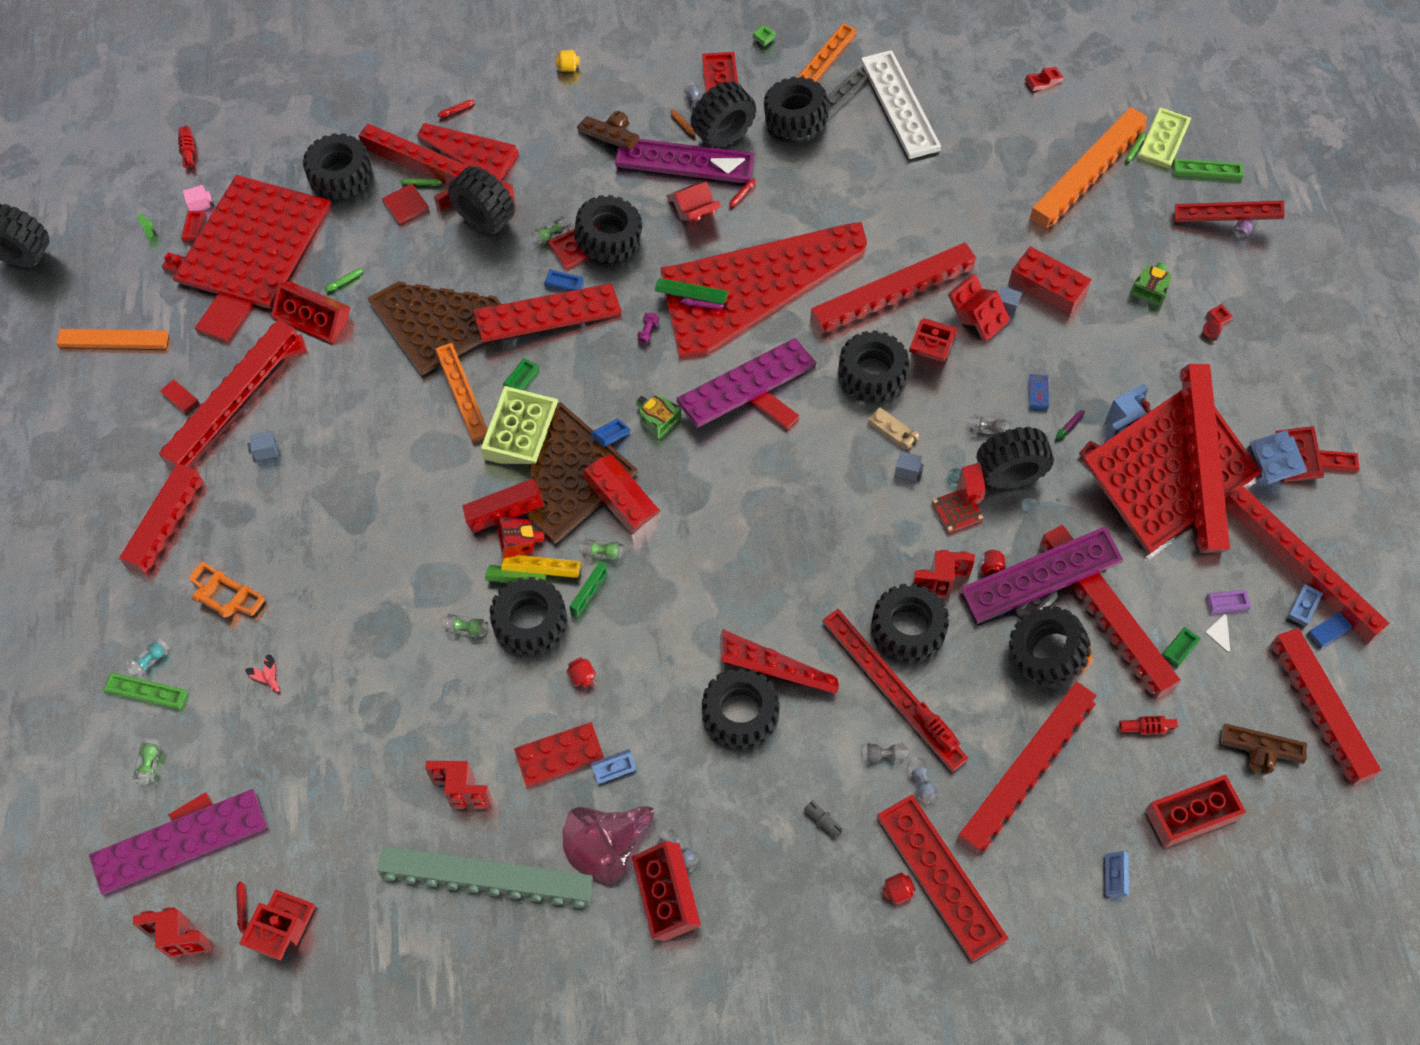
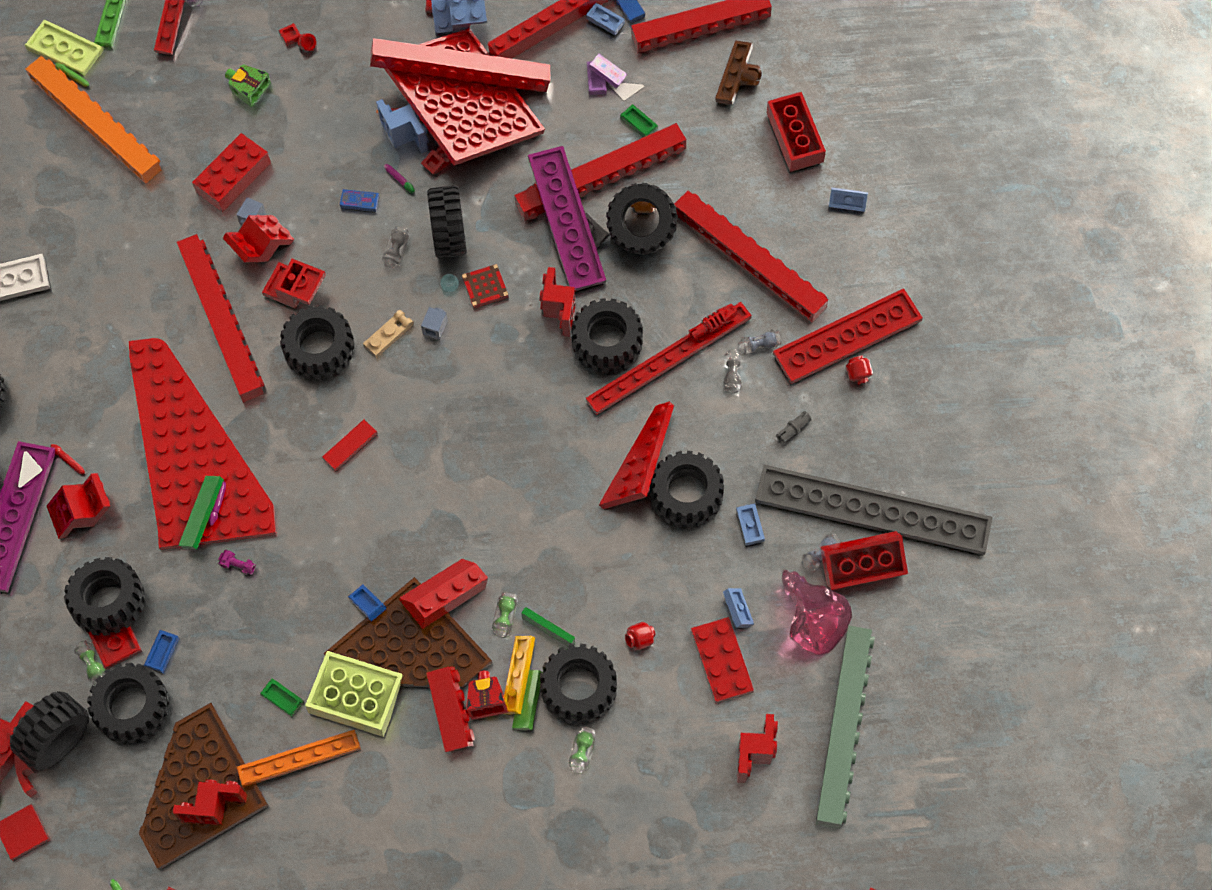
camera: 85 degrees left, 5 degrees up
red plate [473,283,622,342] -> none
torso [636,394,682,439] -> none
magenta plate [676,338,817,428] -> none
red slope [957,462,986,505] -> none
red head [980,550,1006,577] -> none
red hinge [1119,716,1178,735] -> none
none -> black tyre [87,663,170,744]
none -> red bracket [173,779,247,826]
none -> tile [588,54,627,89]
none -> medium blue plate [736,503,765,546]
none -> dark grey plate [755,465,993,555]

